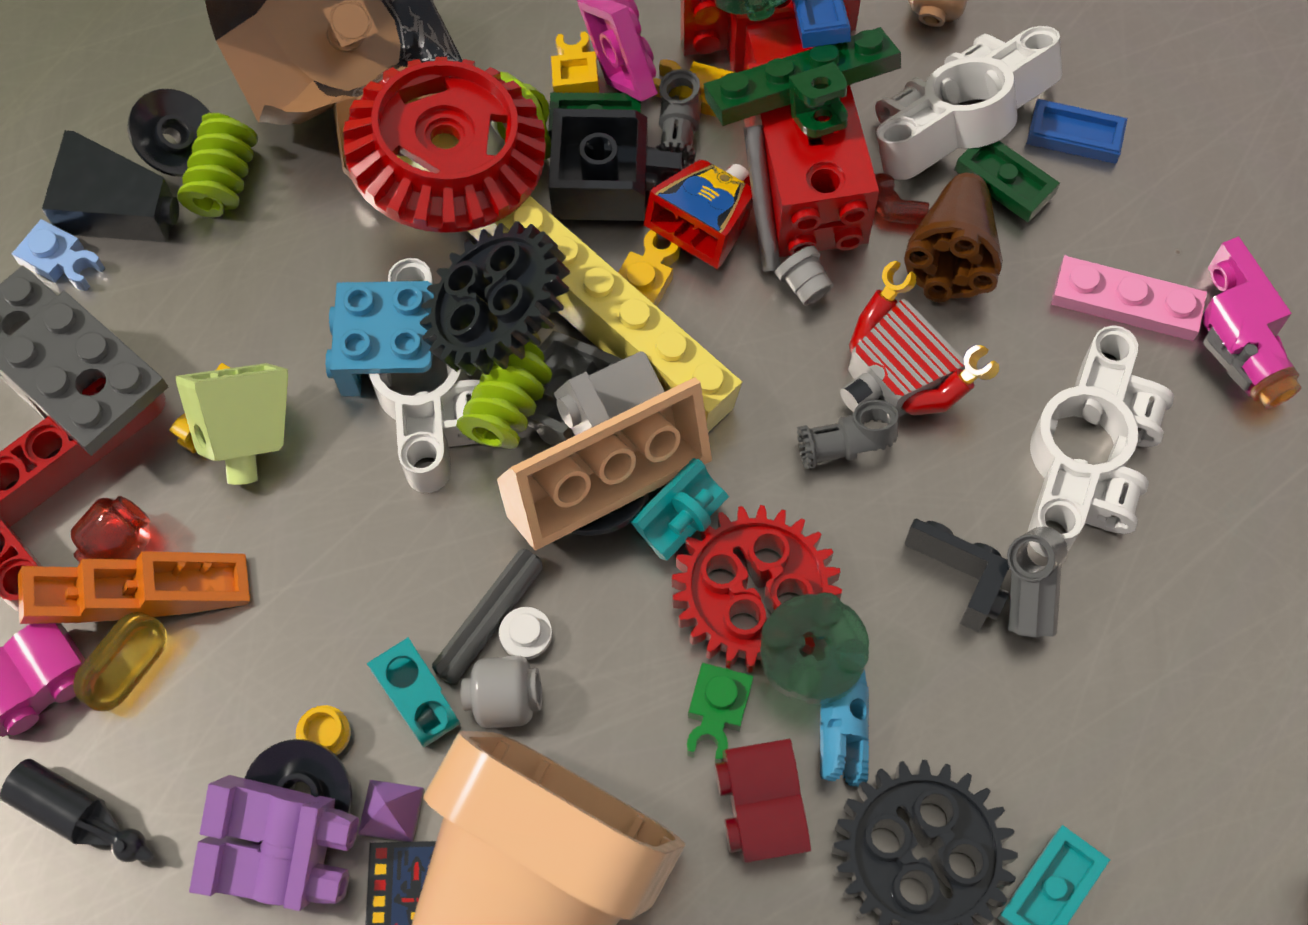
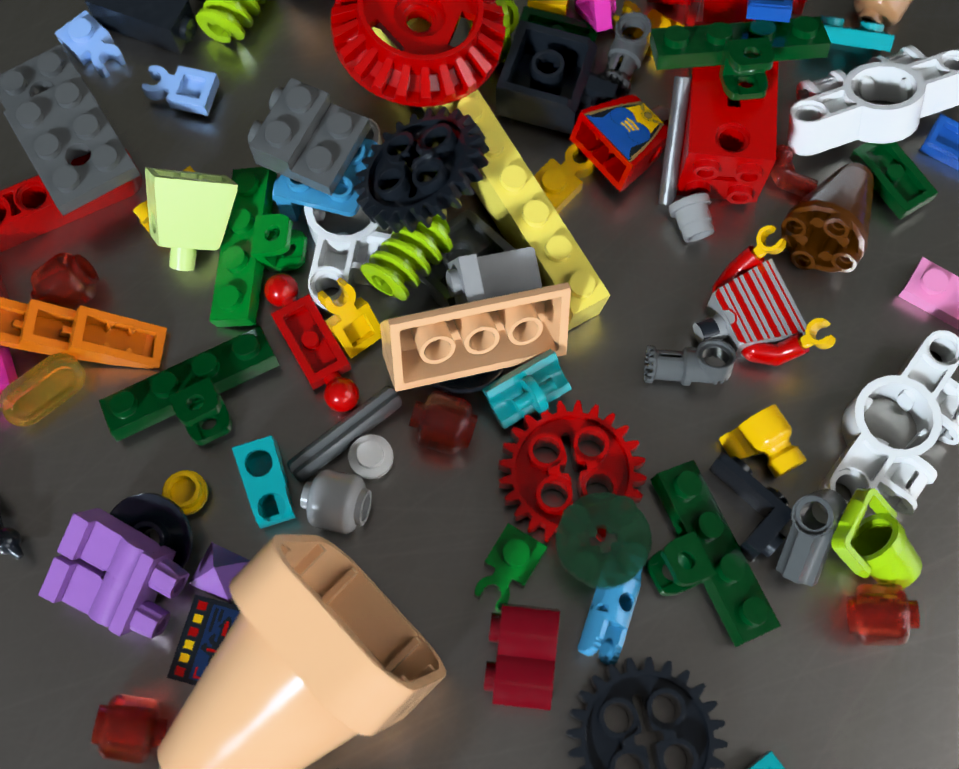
camera: 15 degrees right, 5 degrees up
none -> dark green plate [99,326,280,446]
none -> light blue plate [141,65,220,116]
none -> green plate [209,166,308,328]
none -> dark grey plate [248,78,371,196]
none -> red plate [264,273,359,412]
none -> yellow plate [318,278,381,359]
none -> clear red head [408,391,478,455]
none -> dark green plate [646,460,781,648]
none -> yellow piece [718,404,807,479]
none -> teal plate [820,15,895,52]
none -> lime piece [831,488,923,591]
none -> clear red head [846,583,920,646]

